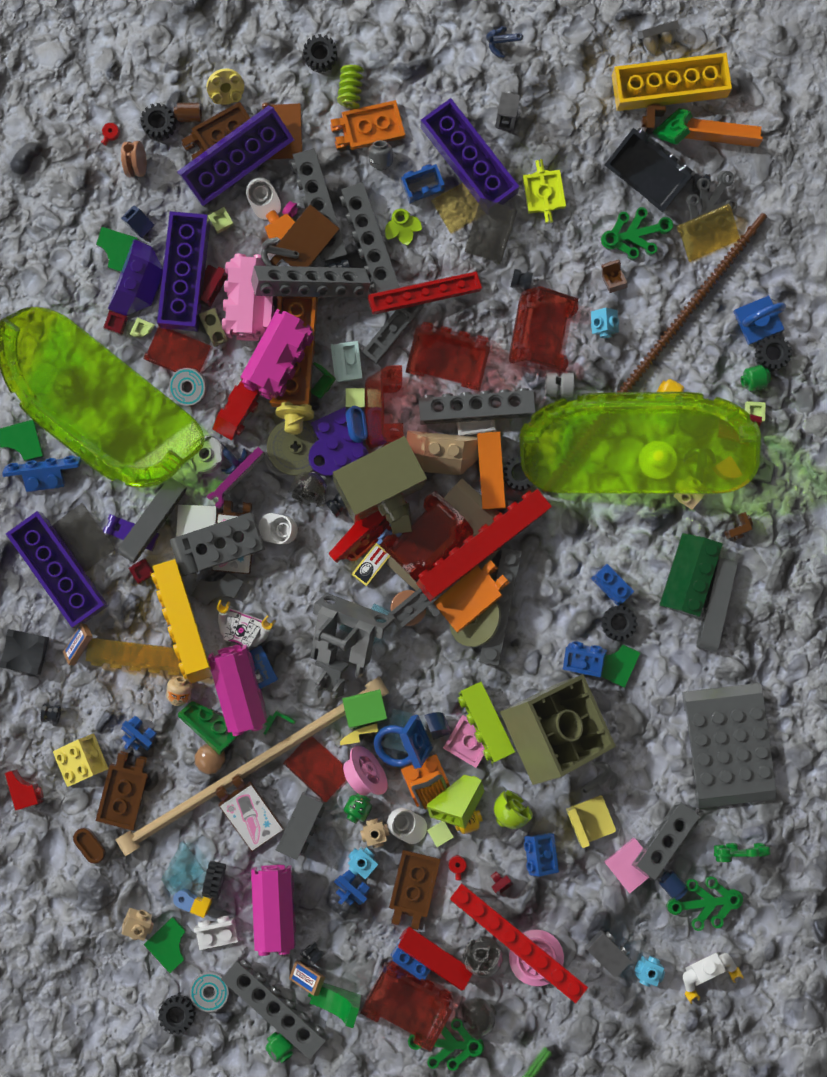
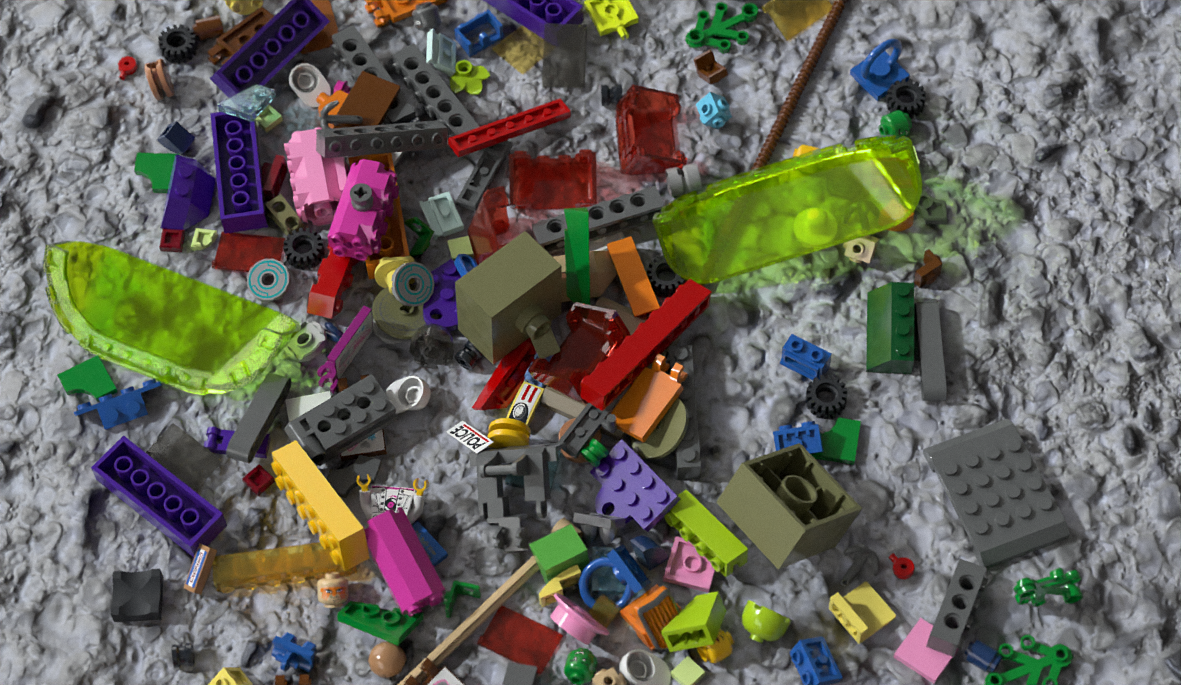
camera: 10 degrees left, 25 degrees down
none -> clear light blue wing [217,84,276,122]
none -> black tyre [283,228,325,270]
none -> dark grey wheel [350,183,374,212]
none -> light grey tile [391,262,434,307]
none -> light aqua plate [426,28,456,76]
none -> white sticker [447,420,493,453]
none -> yellow head [487,418,531,448]
none -> green wedge [564,208,591,315]
none -> flat silver tile [573,511,625,546]
none -> green wheel [580,439,610,468]
none -> clear yellow tile [588,594,621,628]
none -> plate [590,439,681,532]
none -> red piece [888,553,915,580]

